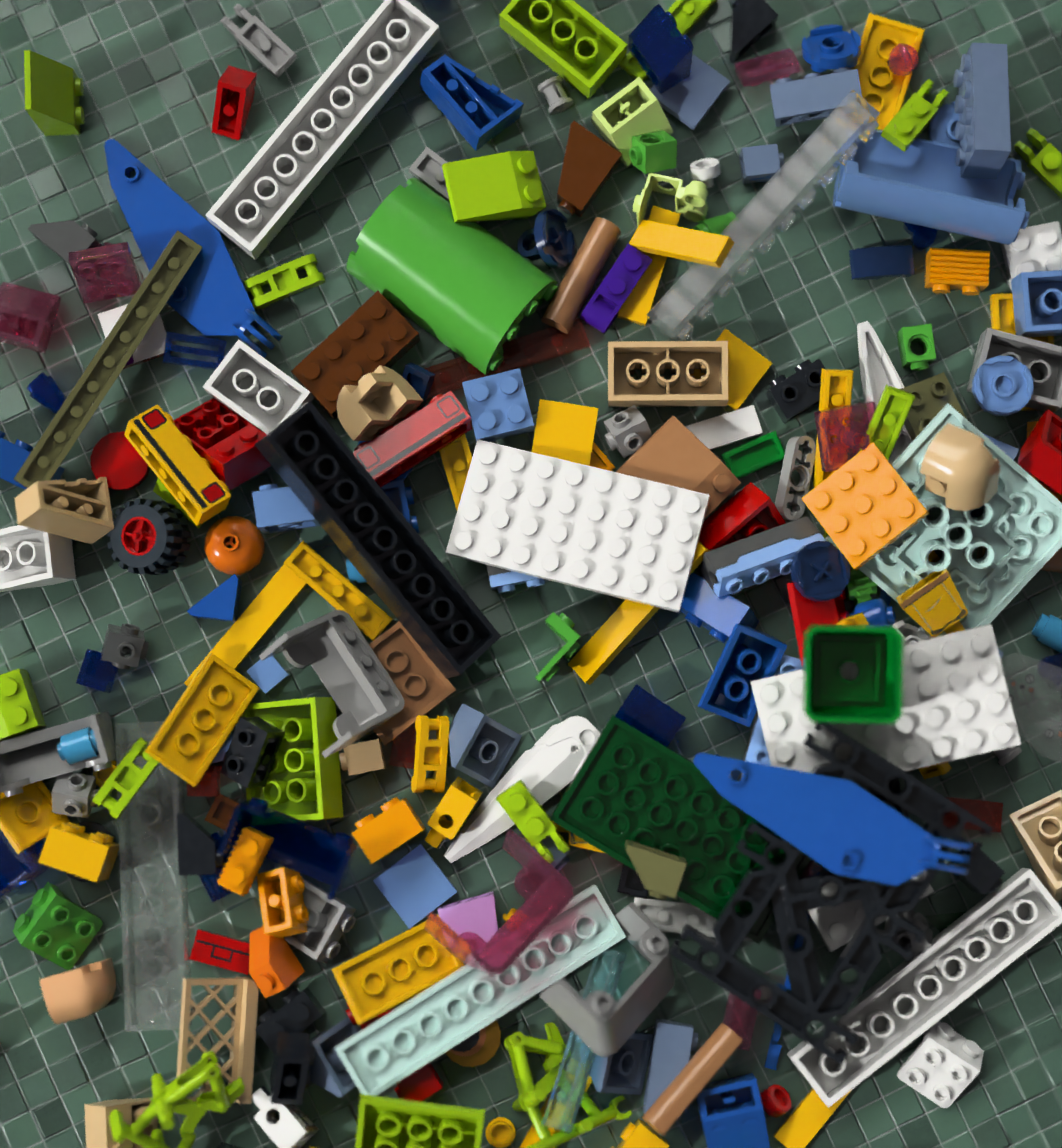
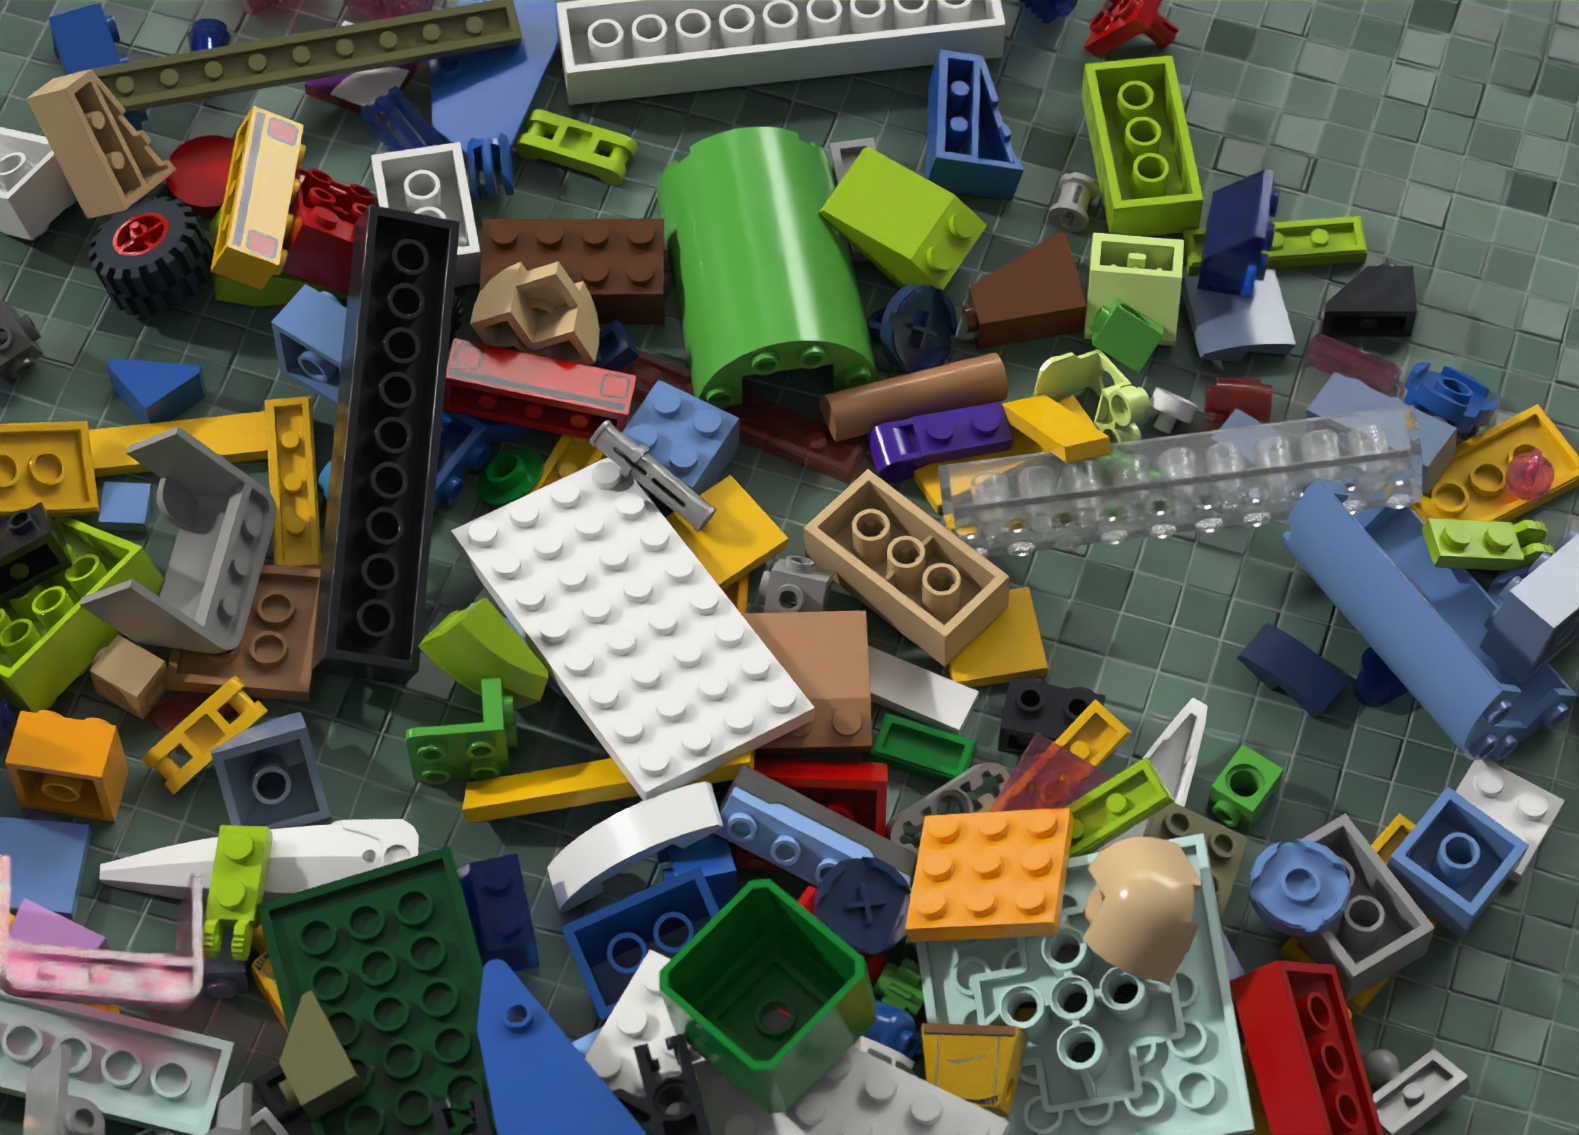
camera: 45 degrees right, 25 degrees down
orange cylinder [204,516,264,575] -> none
yellow torso [425,776,483,849] -> none
light orange brick [925,248,990,295] -> none
none -> lime slope [418,597,549,709]
none -> green piece [477,447,544,506]
none -> white slope [547,781,724,913]
none -> light grey pin [589,420,717,532]
none -> clear red brick [1204,377,1272,424]

